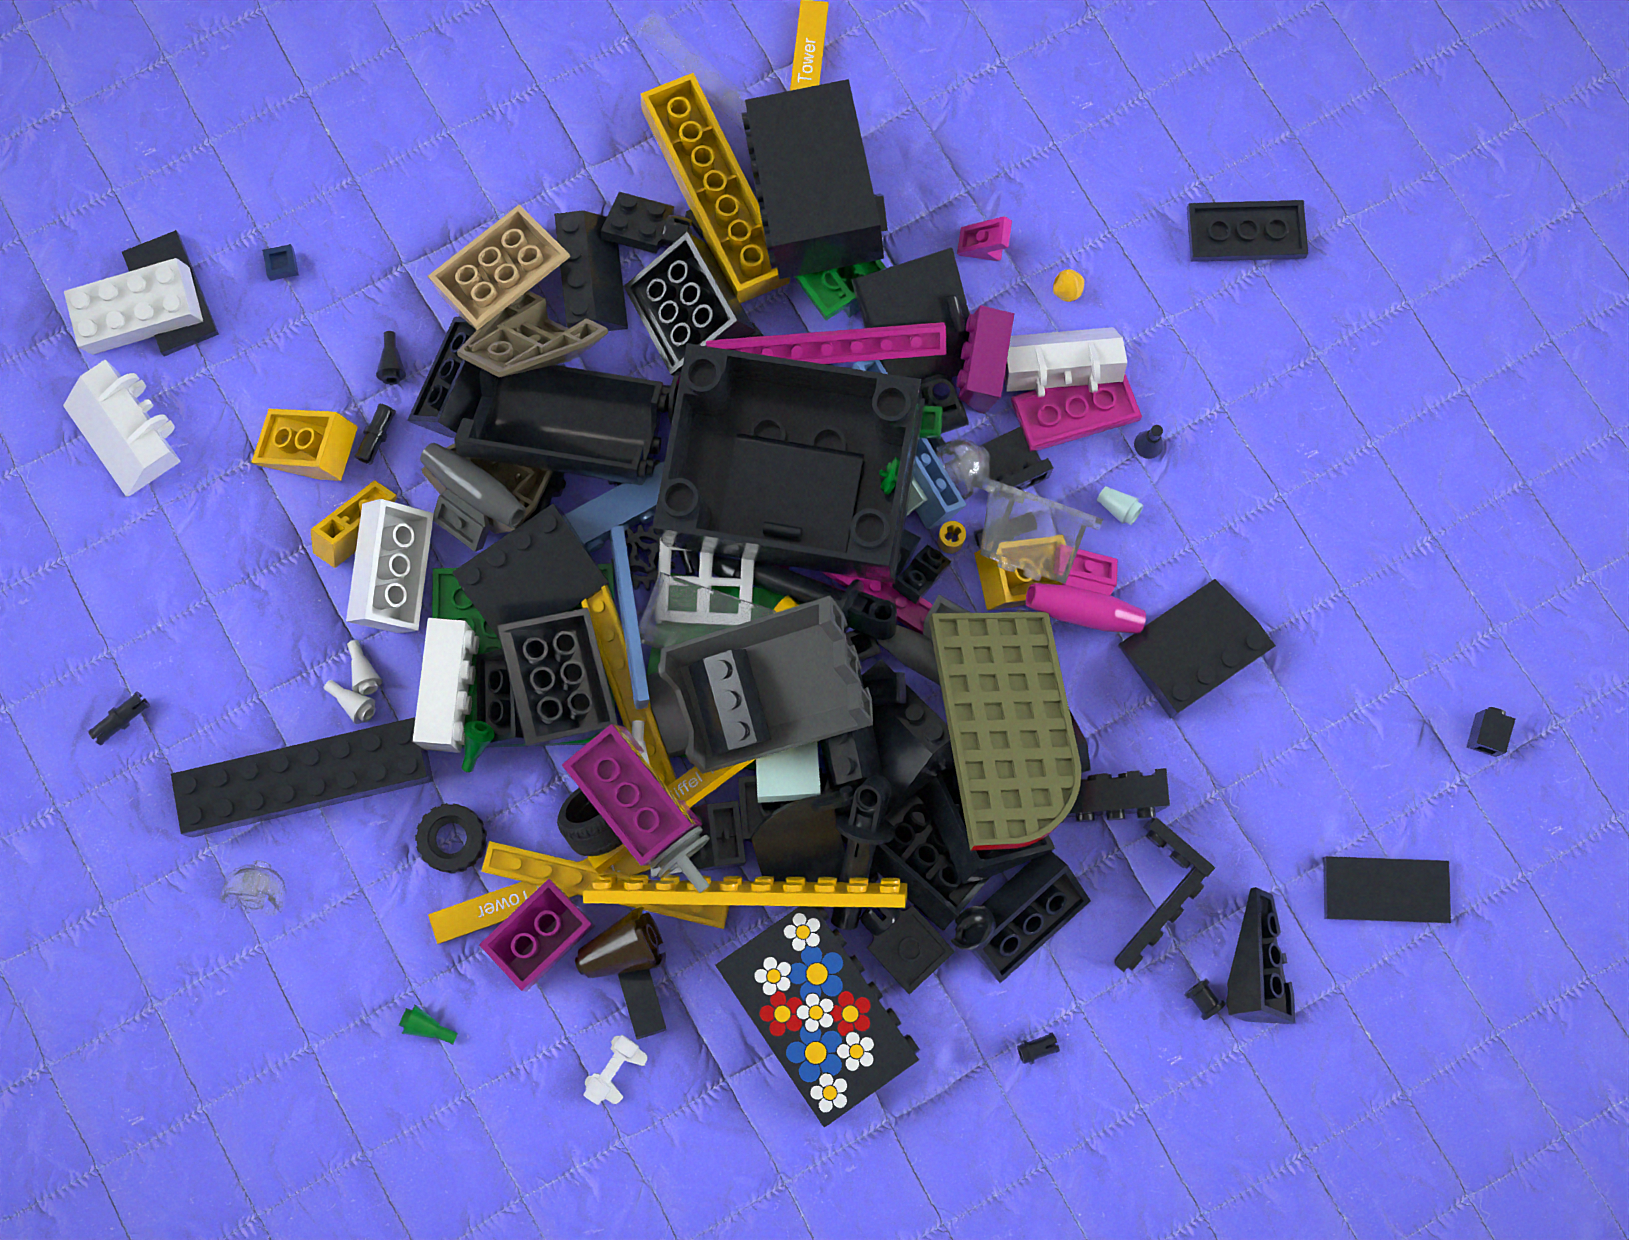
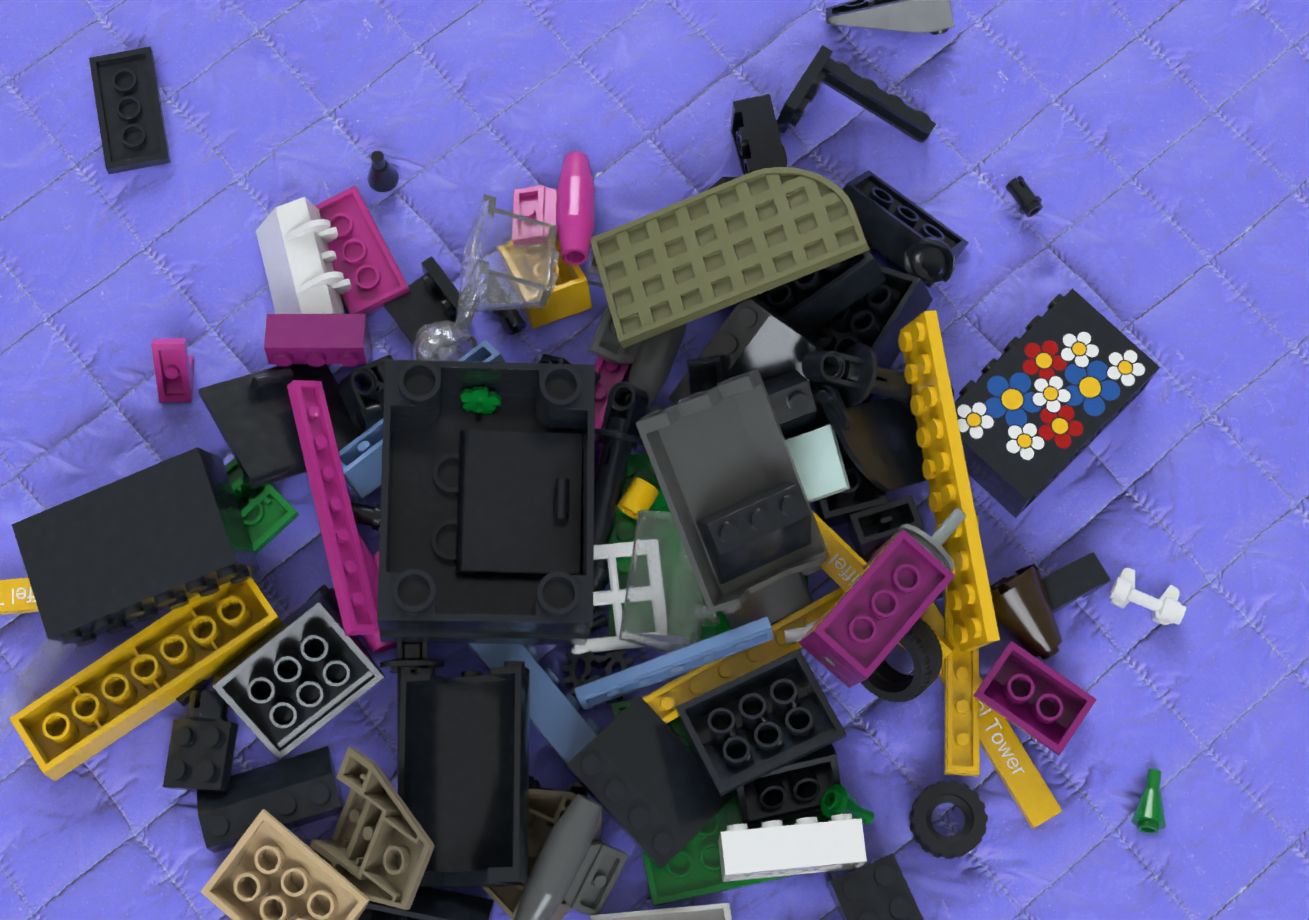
camera: 100 degrees left, 5 degrees down
black plate [860,905,955,995] -> none
yellow gear [937,521,966,554] -> none
yellow piece [1053,269,1084,302] -> none
light aqua cone [1097,486,1144,525] -> none
black slope [1118,579,1276,719] -> none
black bush [1184,978,1226,1020] -> none

